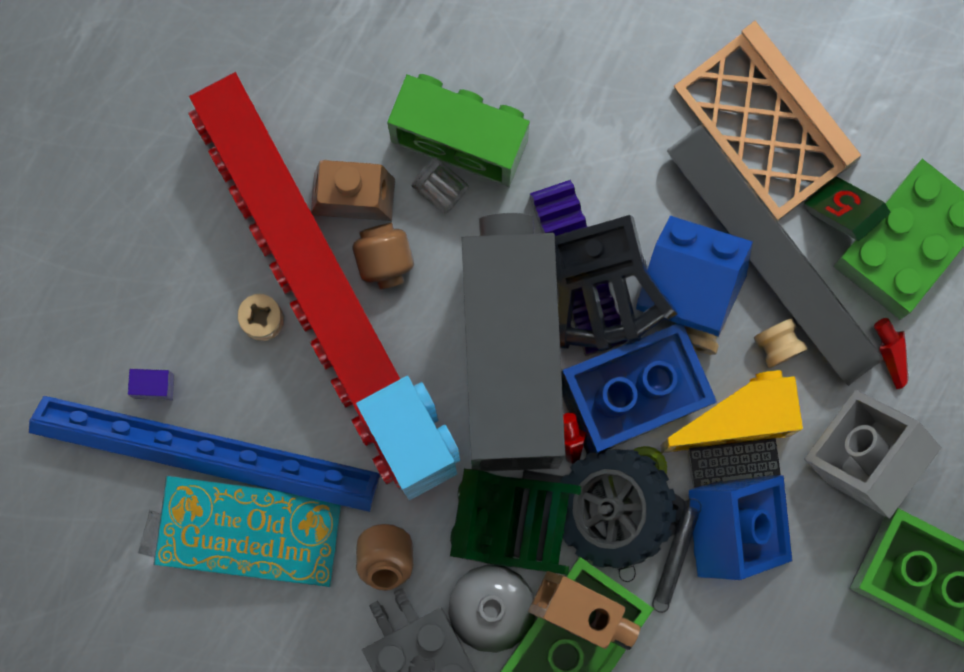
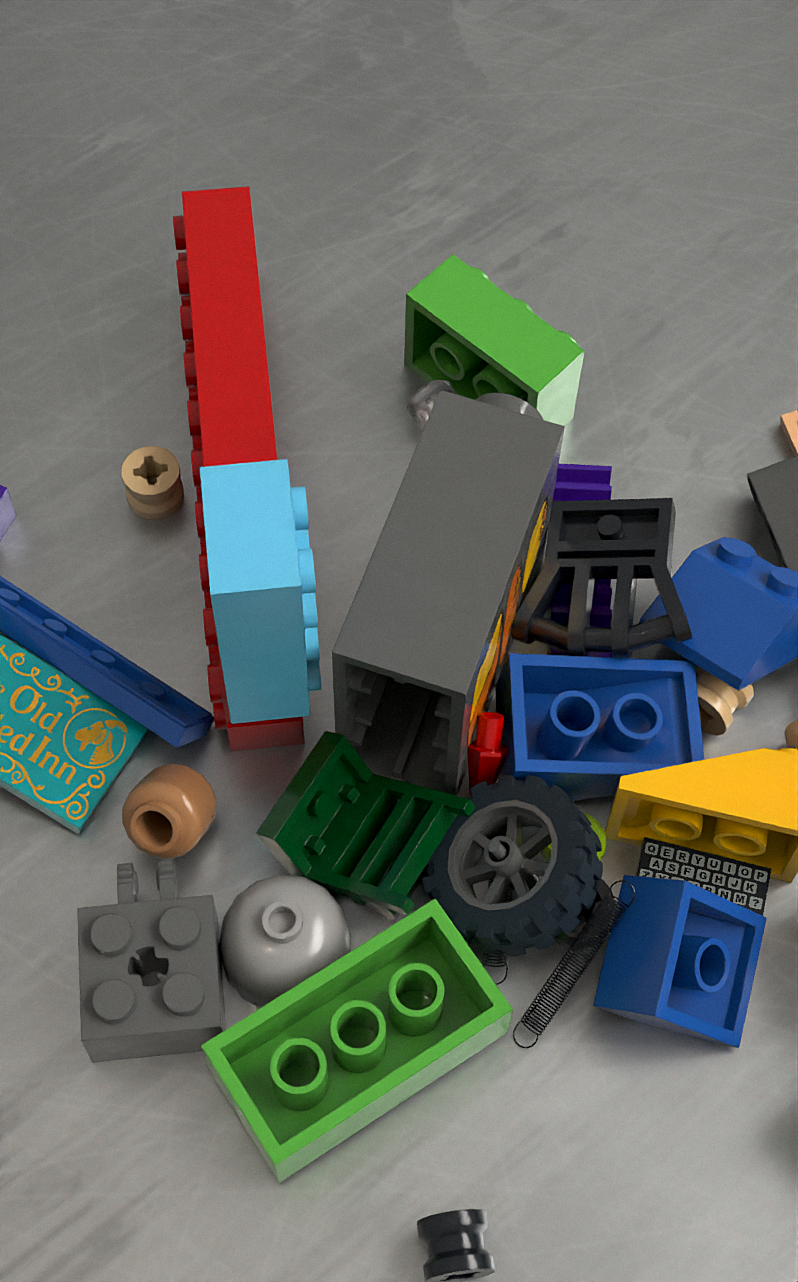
camera: 20 degrees right, 20 degrees down
medium nougat torso [311,160,395,221] -> none
medium nougat head [352,223,414,289] -> none
medium nougat torso [528,571,640,650] -> none

